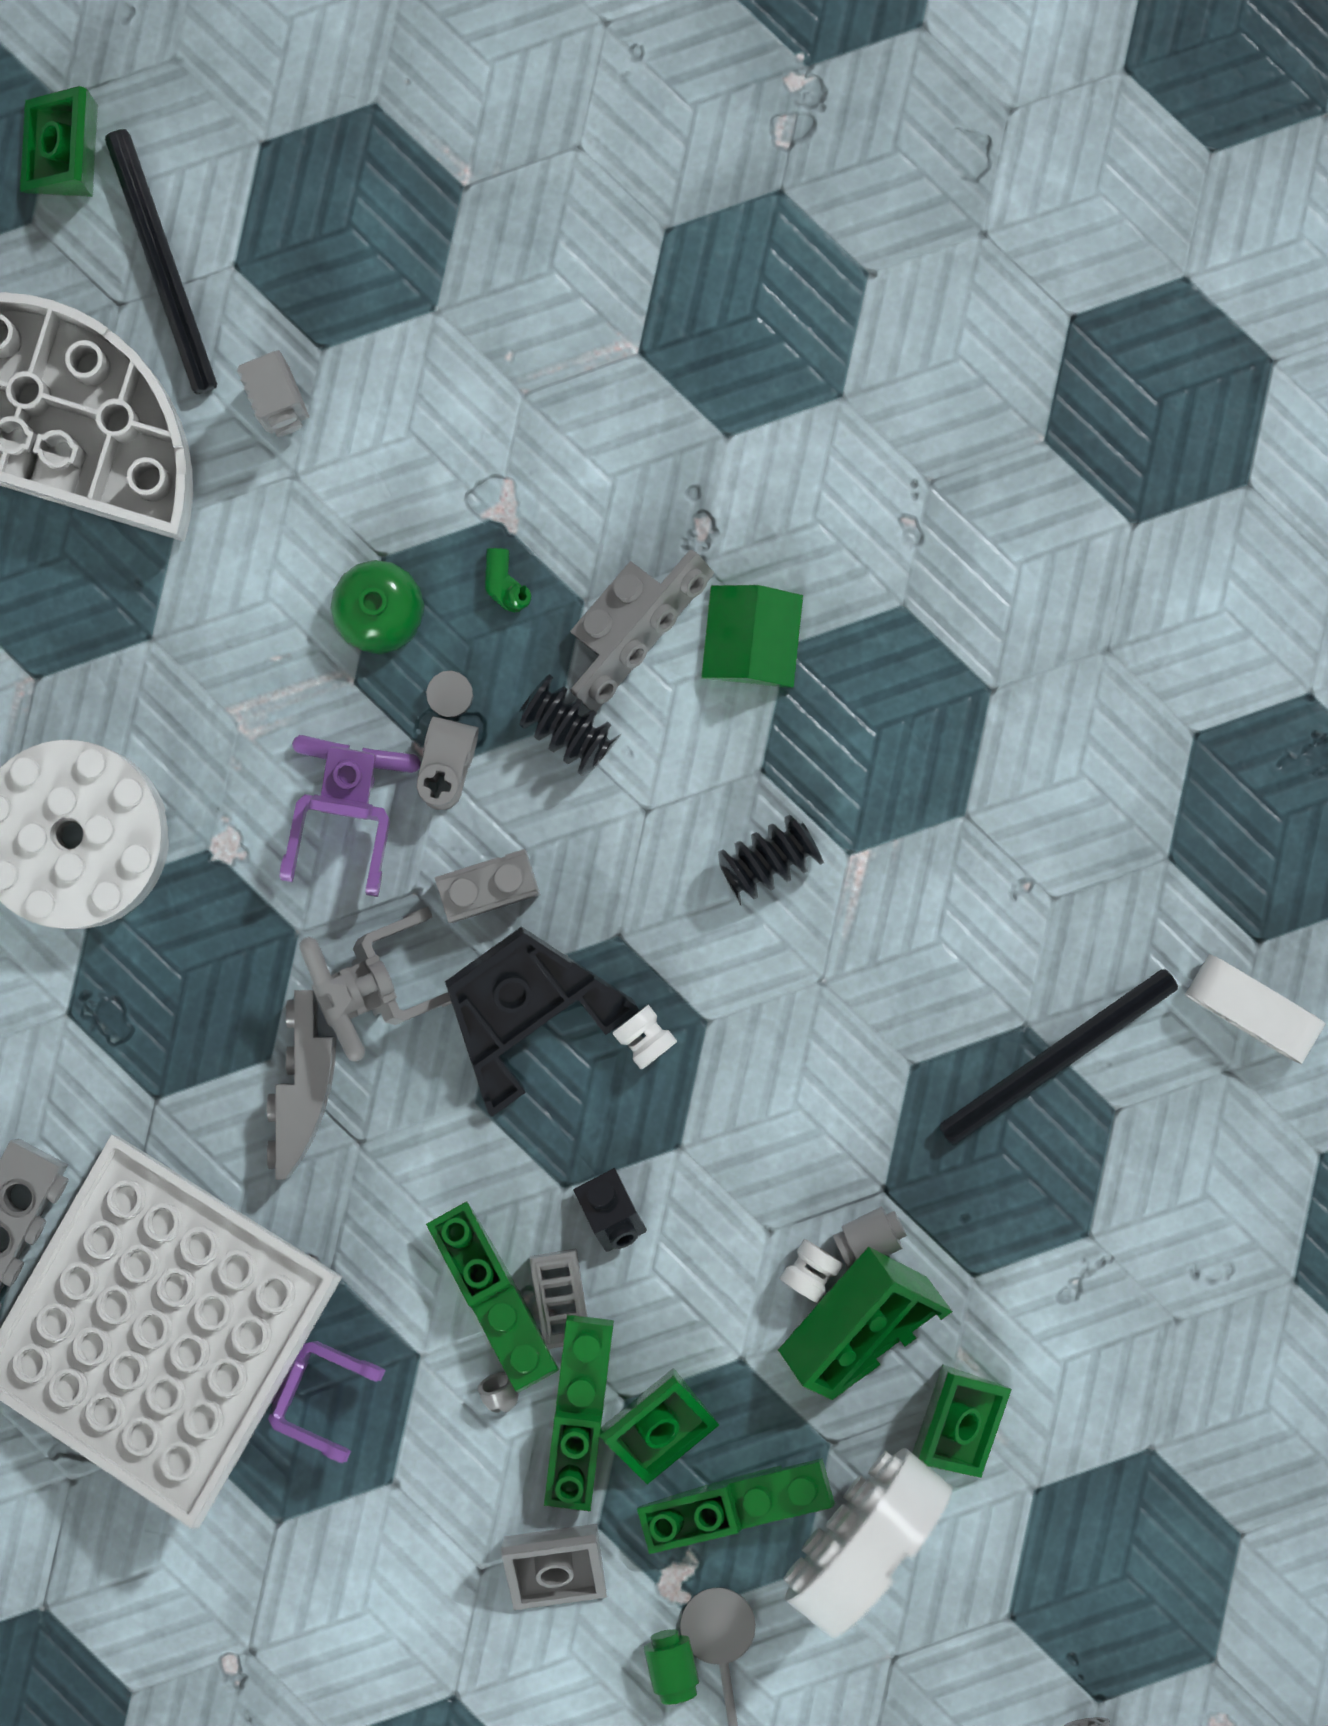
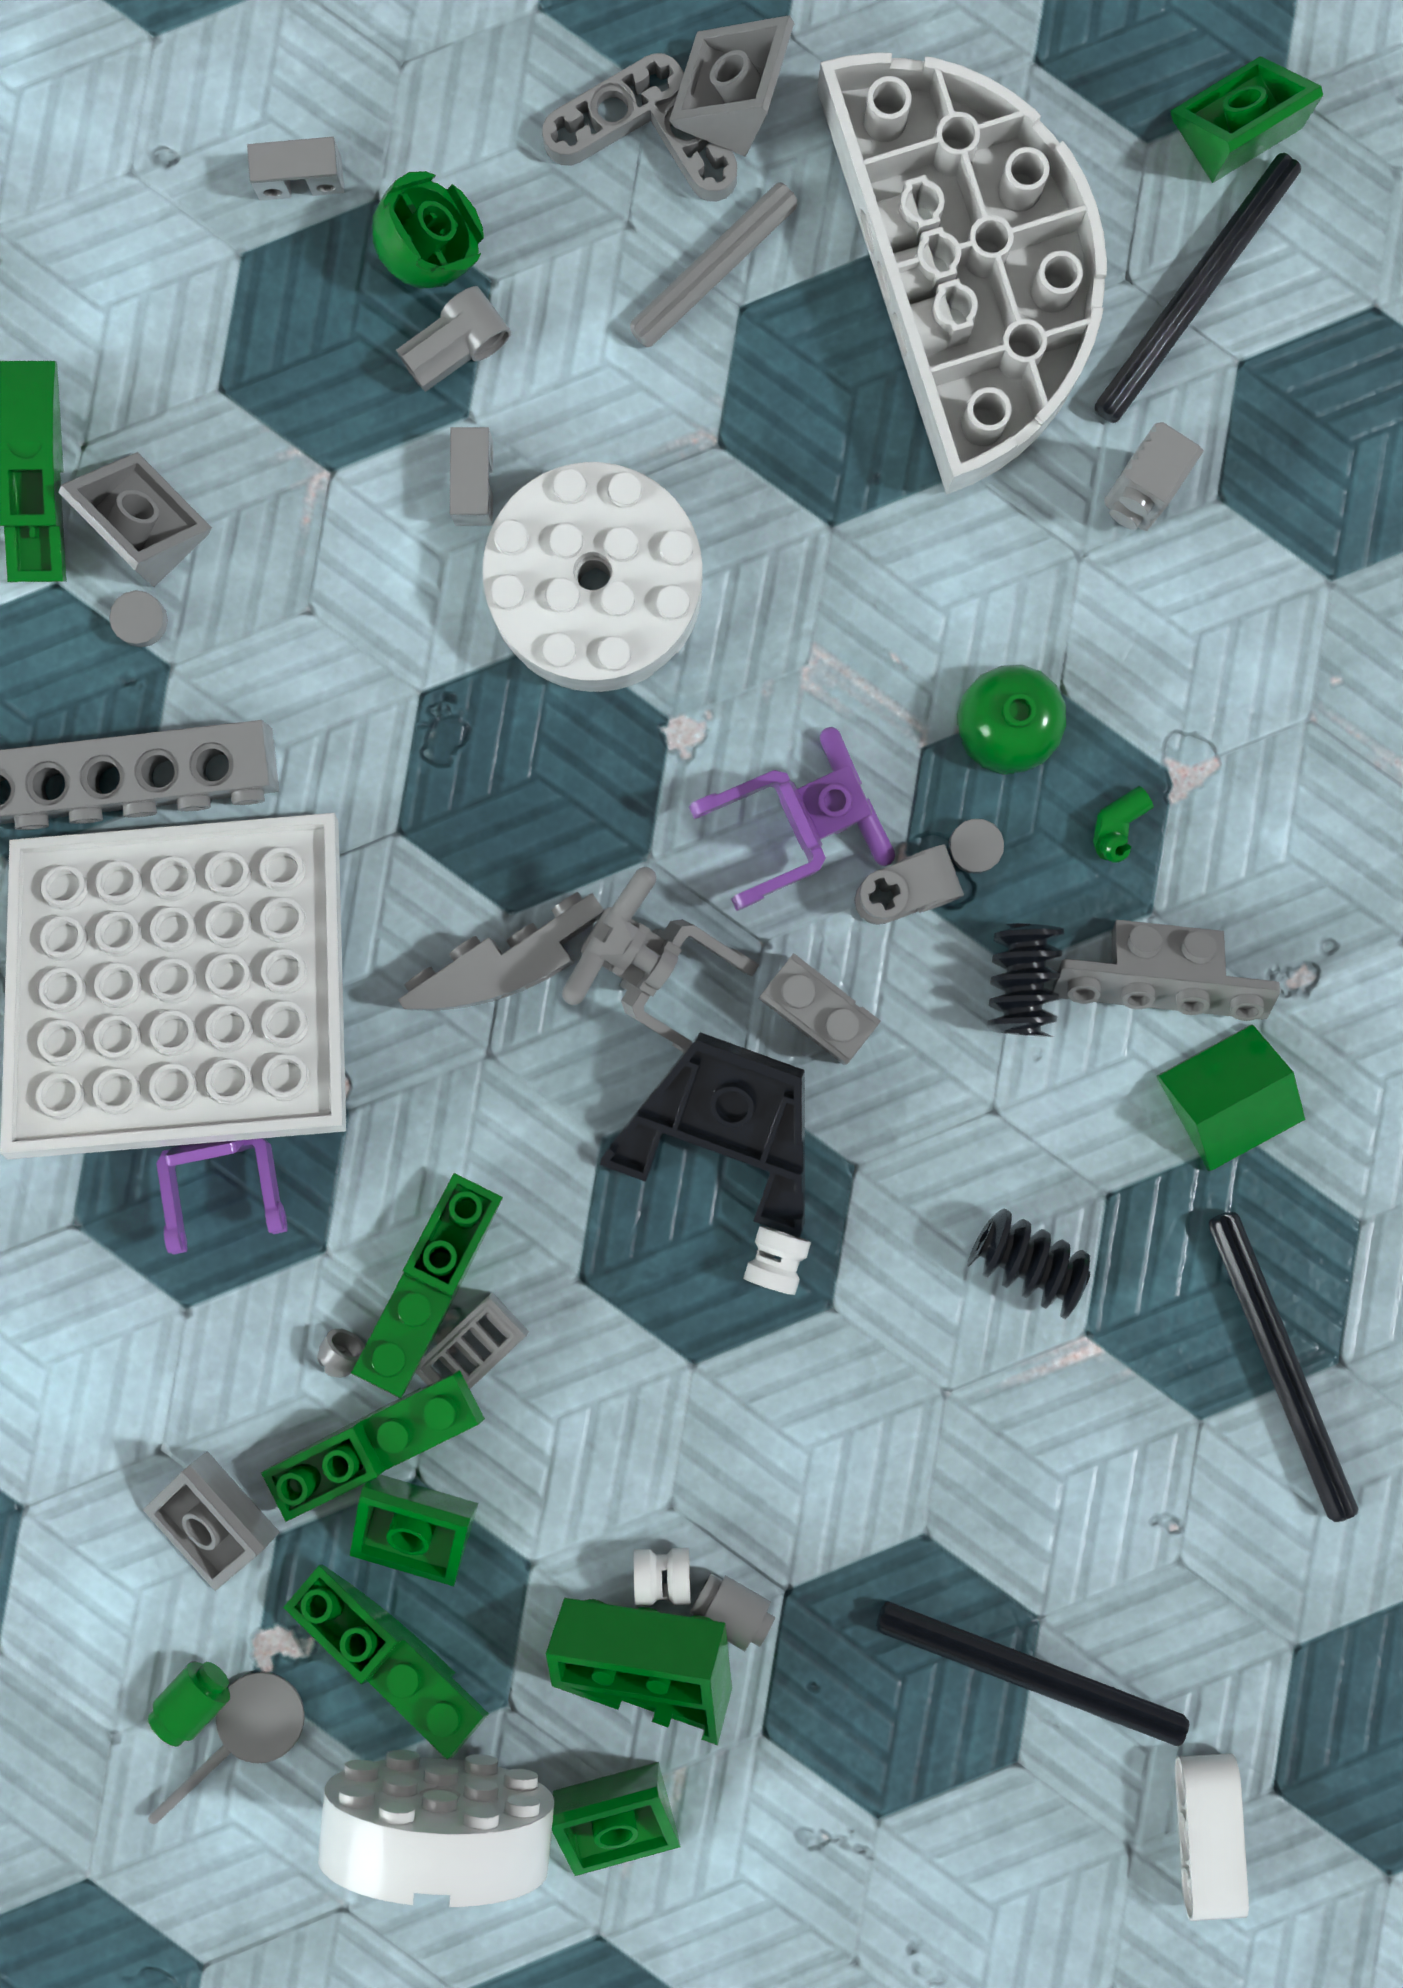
camera: 55 degrees right, 0 degrees up
black bracket [573,1168,647,1252] -> none
none -> black axle [1209,1212,1358,1522]

